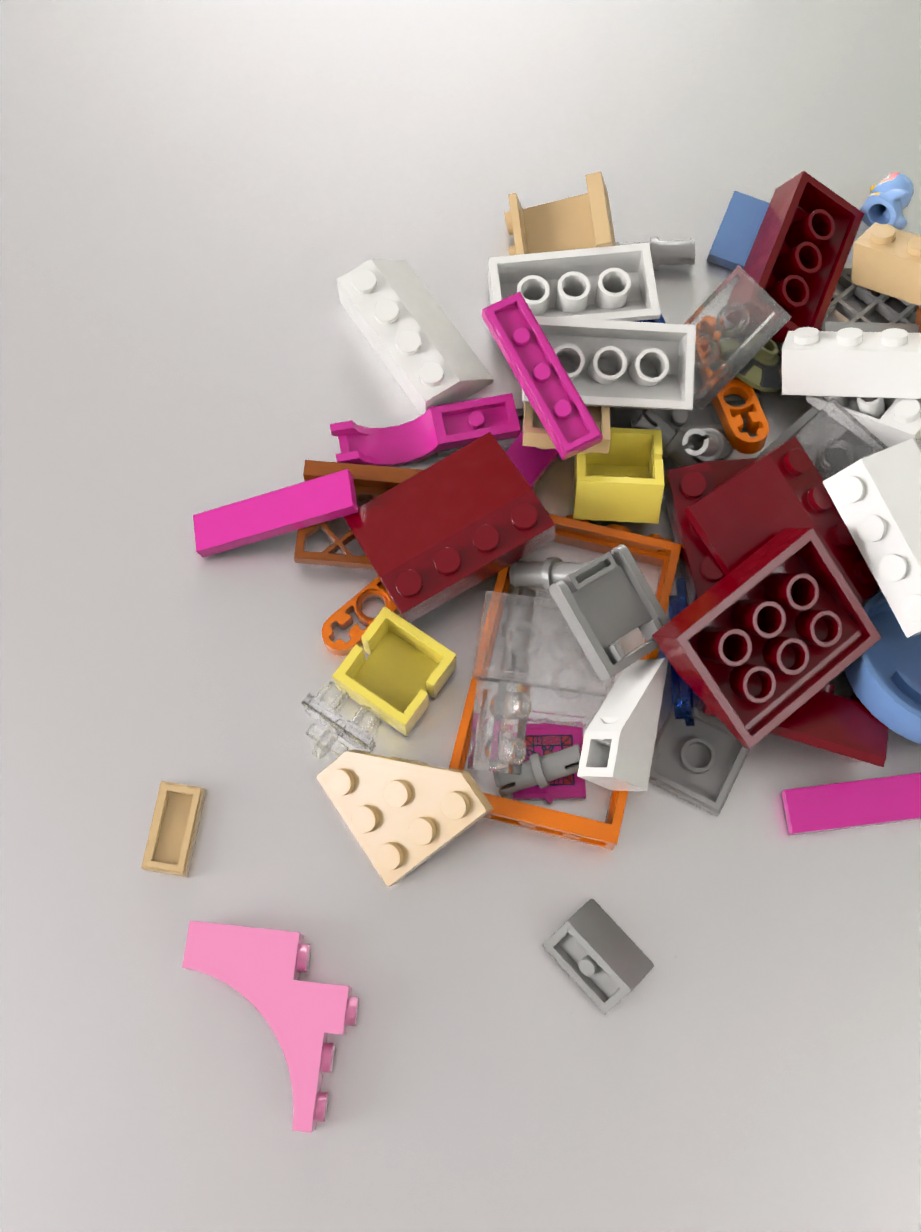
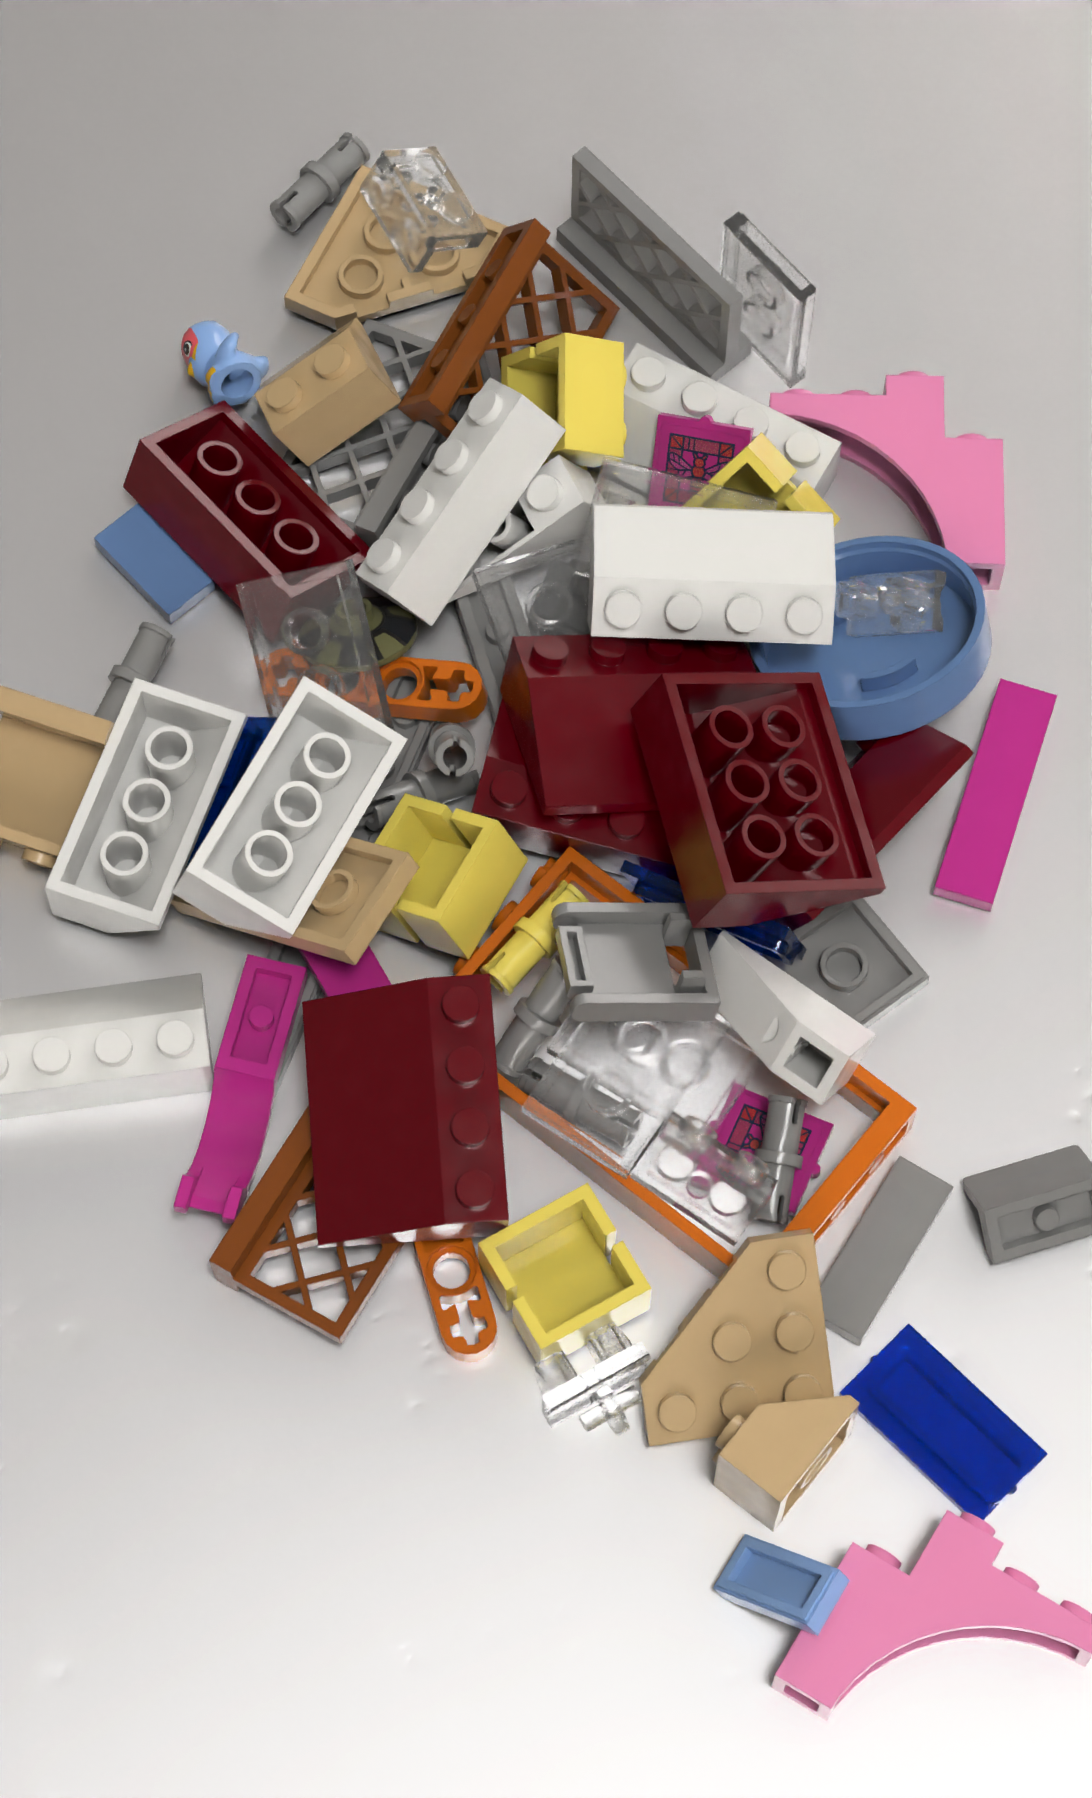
camera: 65 degrees left, 5 degrees down
tan tile [141,781,207,877] -> none
dark pink tile [193,469,358,557] -> none
dark pink tile [481,292,603,460] -> none
none -> light yellow pin [480,880,589,996]
none -> tan slope [712,1395,860,1532]
none -> light blue tile [713,1534,850,1636]
none -> light grey tile [820,1156,954,1346]
none -> clear blue piece [839,1323,1048,1520]

